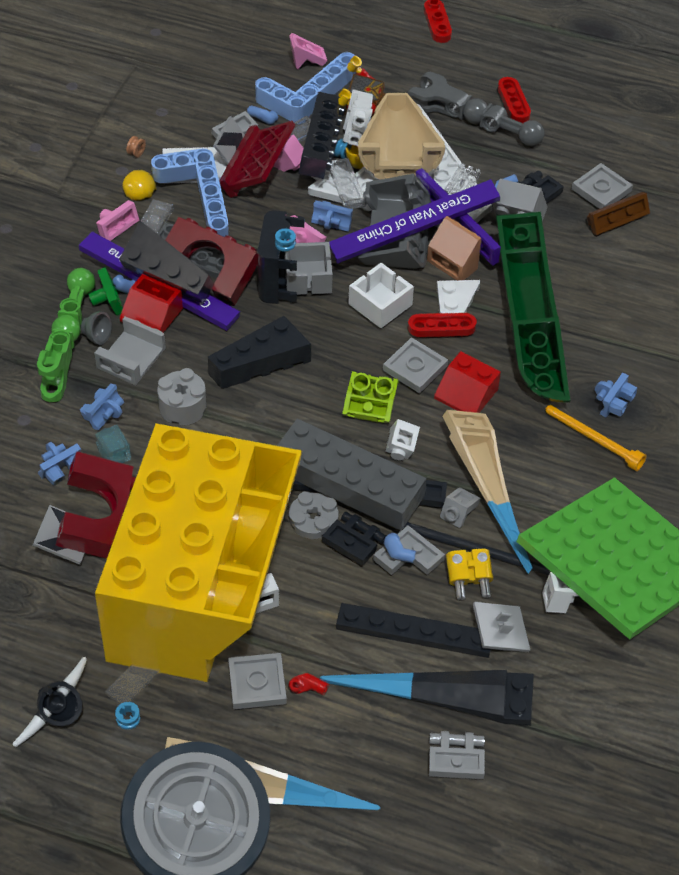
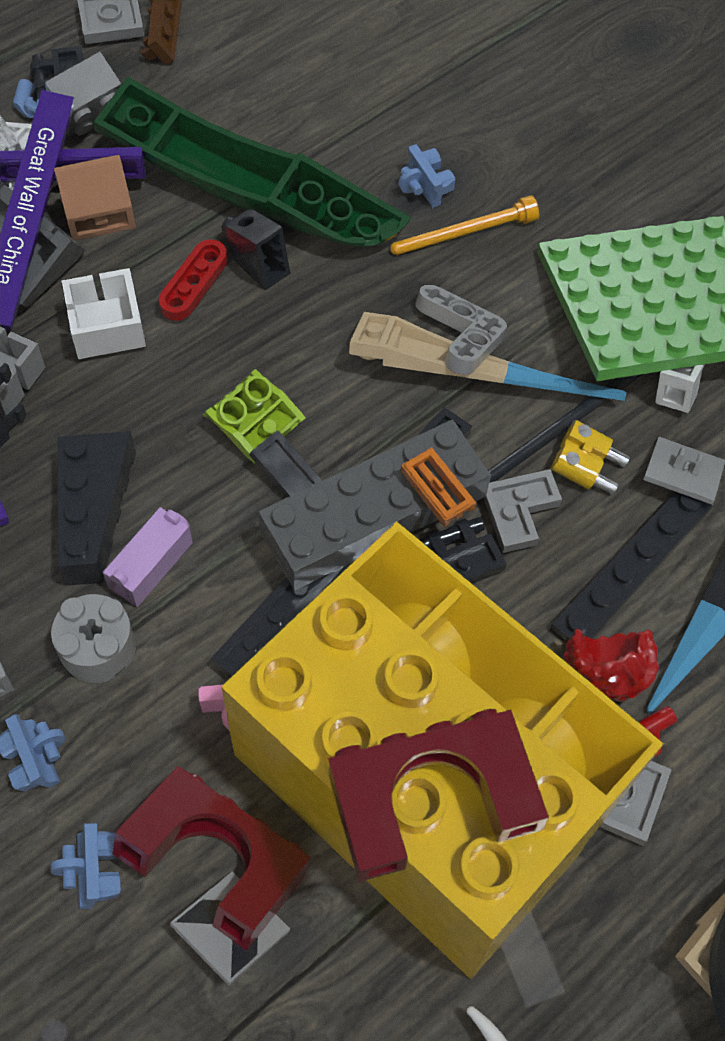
camera: 60 degrees left, 10 degrees up
clear light blue brick [95,425,131,463] -> none
dark azure bush [115,702,140,730] -> none
light grey plate [383,337,448,393] -> none
medium blue arm [384,533,416,563] -> none
white brick [386,419,420,460] -> none
red slope [434,351,501,413] -> none
white wing [437,280,480,313] -> none
light grey bracket [440,487,480,528] -> none
none -> lavender brick [103,507,193,608]
none -> black torso [222,209,291,291]
none -> black tile [249,430,322,498]
none -> dark red arch [328,709,549,882]
none -> orange tile [401,447,476,527]
none -> light grey beam [415,285,507,375]
none -> red hair [563,629,659,702]

